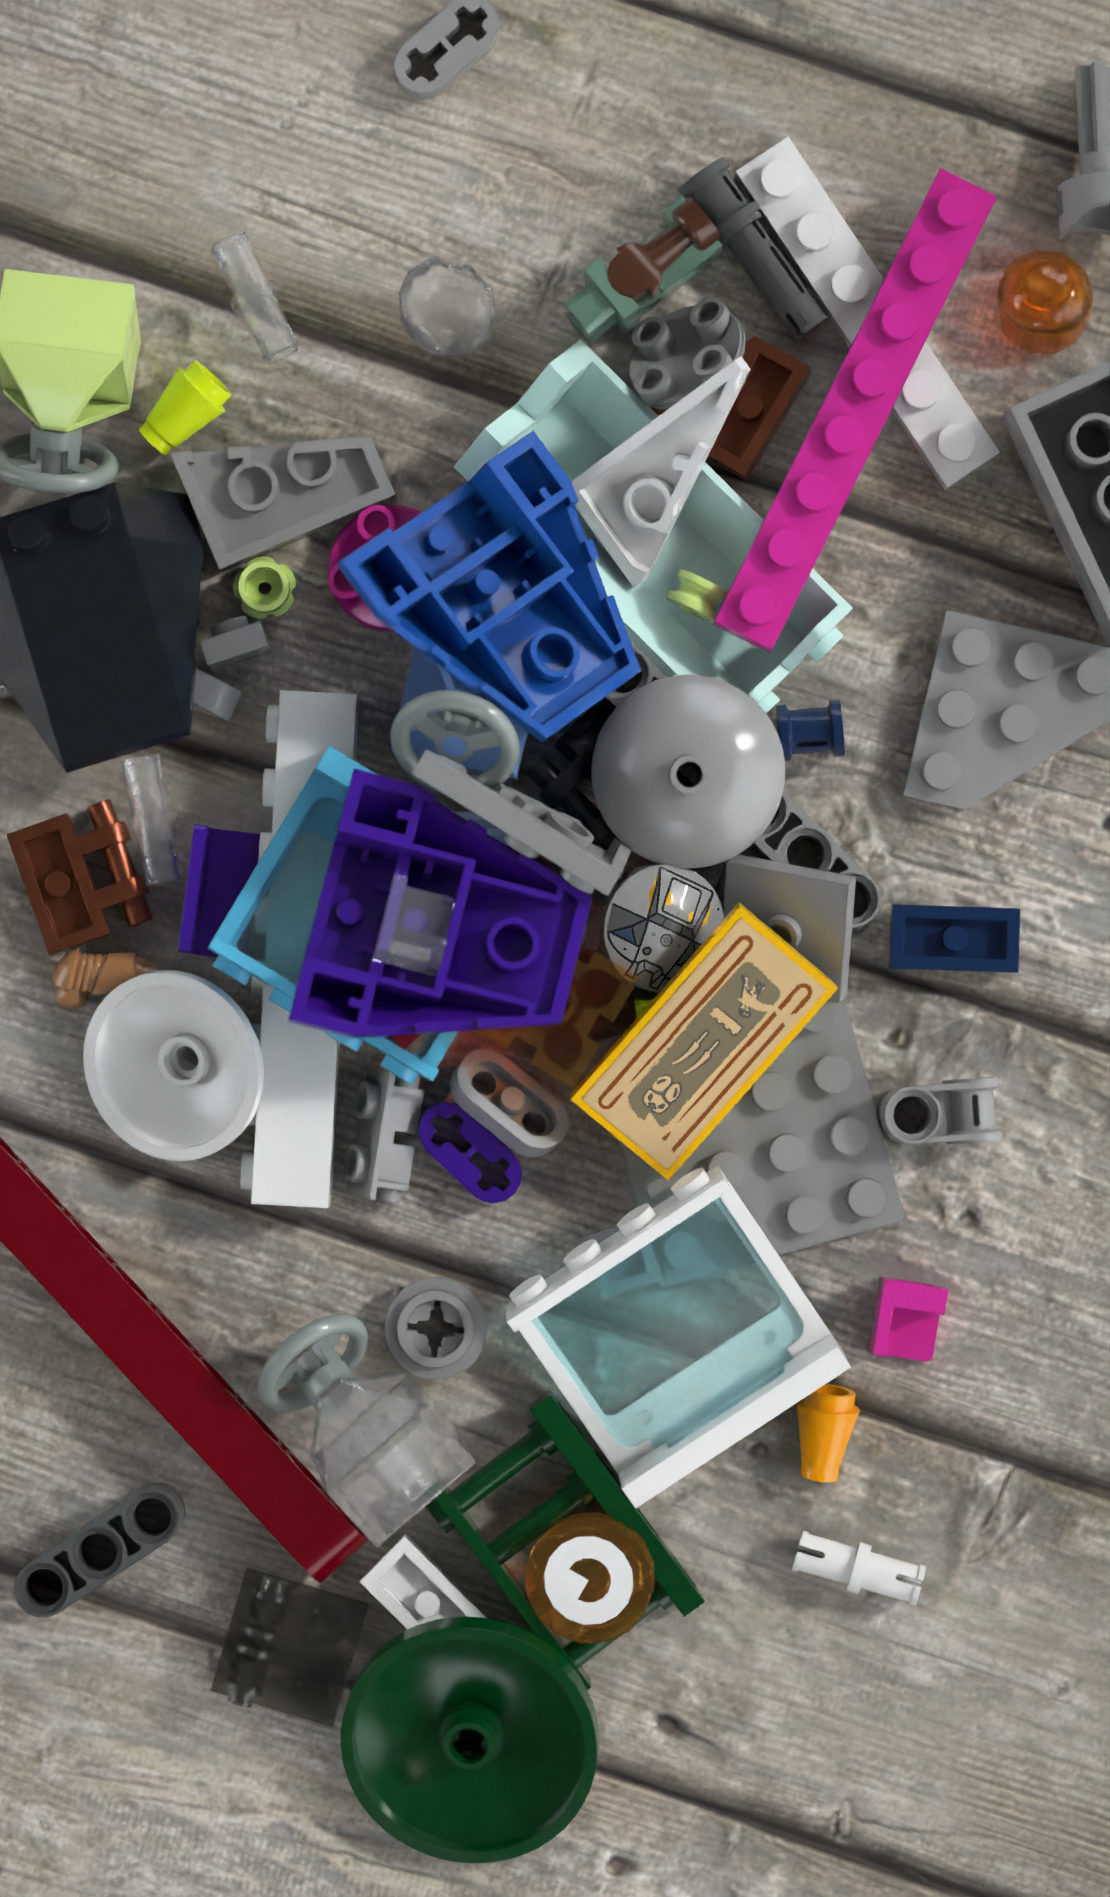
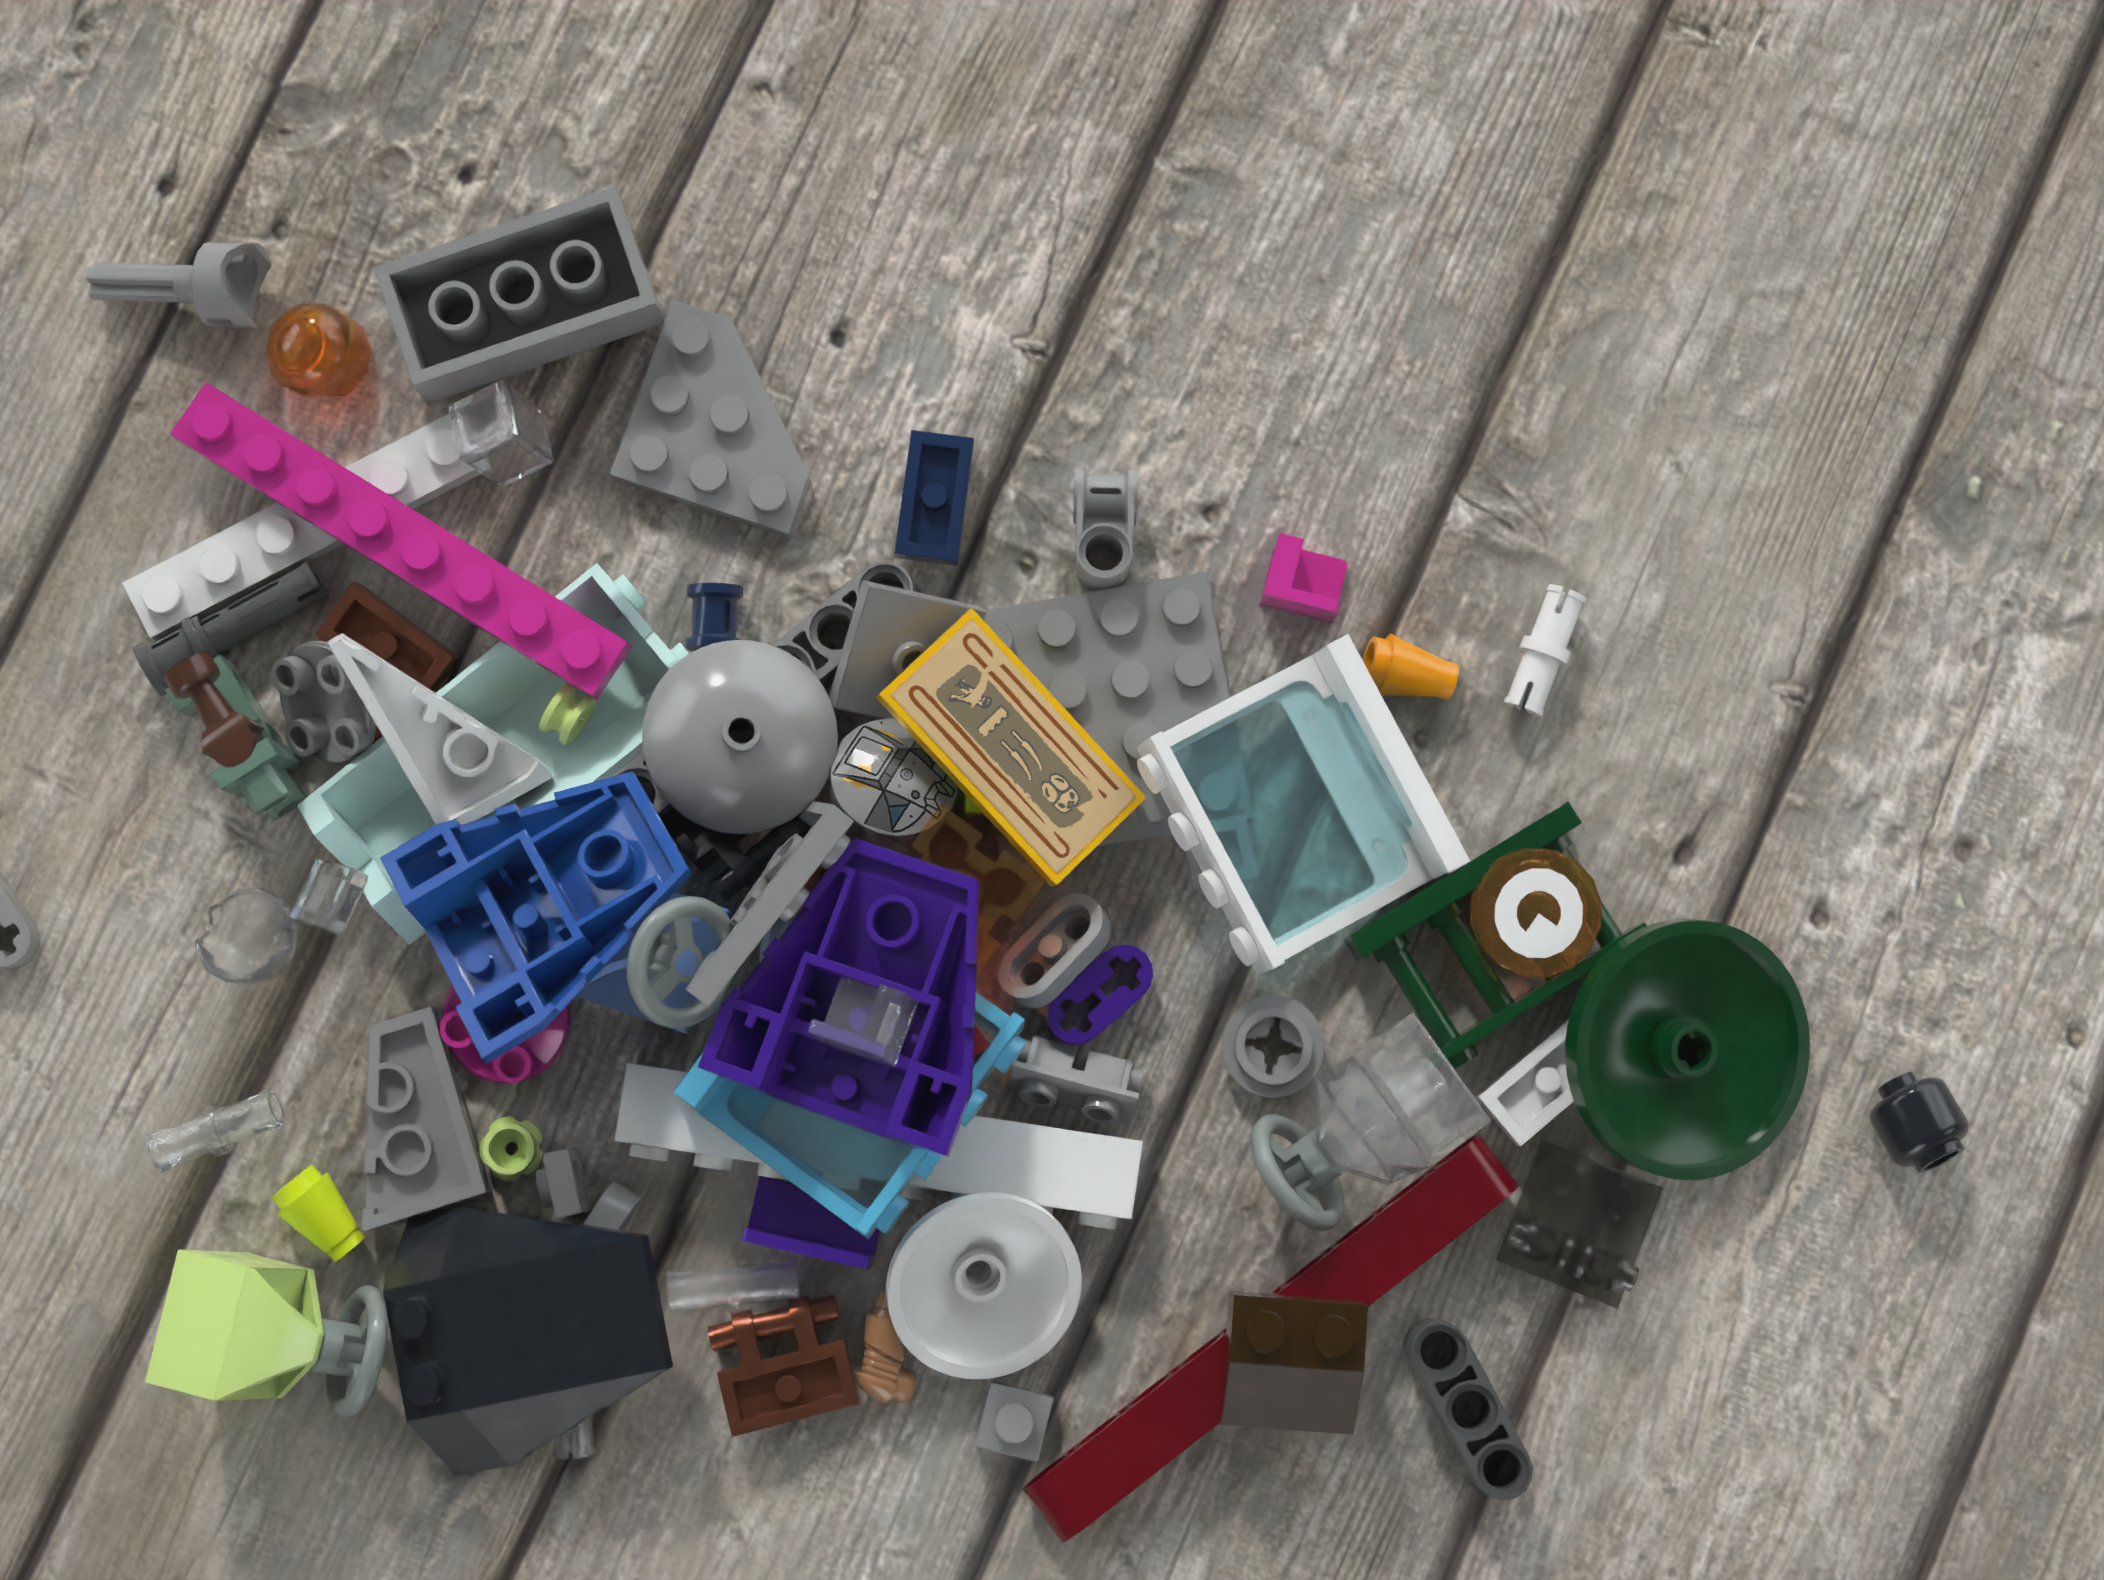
camera: 85 degrees left, 5 degrees down
none -> clear tile [290,858,368,936]
none -> clear panel [449,380,554,486]
none -> light grey plate [975,1380,1054,1462]
none -> dark brown slope [1220,1291,1368,1435]

